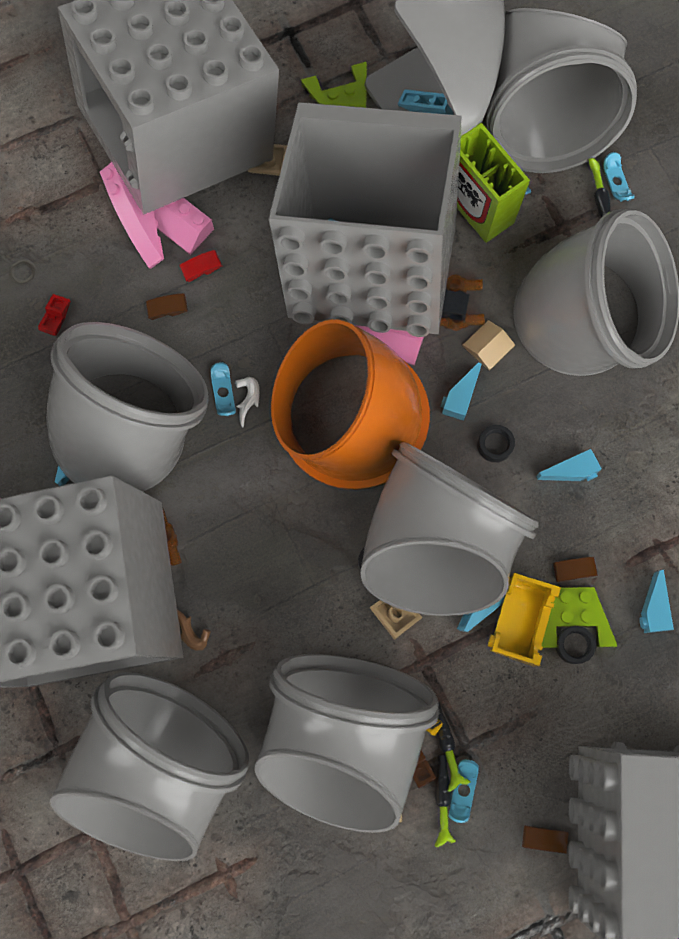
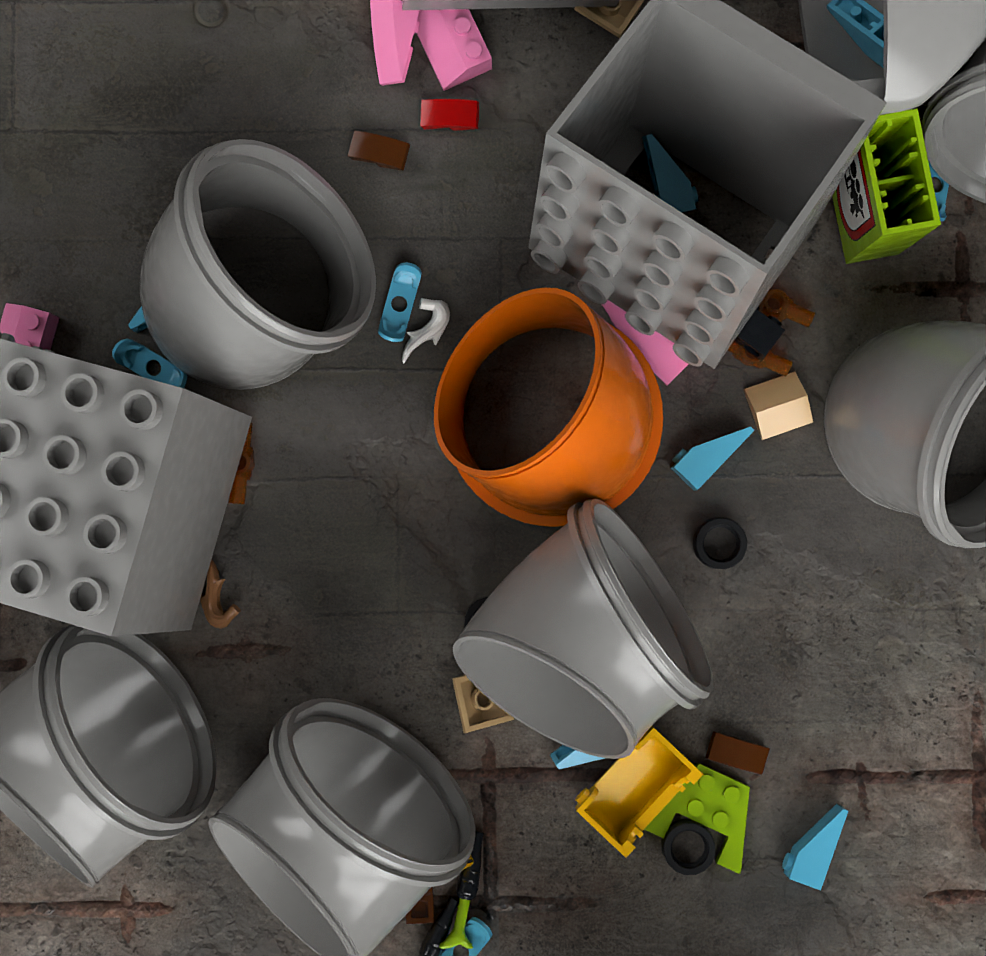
camera: 25 degrees right, 10 degrees up
red slope [38,294,71,336] -> none
medium azure slope [536,449,602,481] -> none

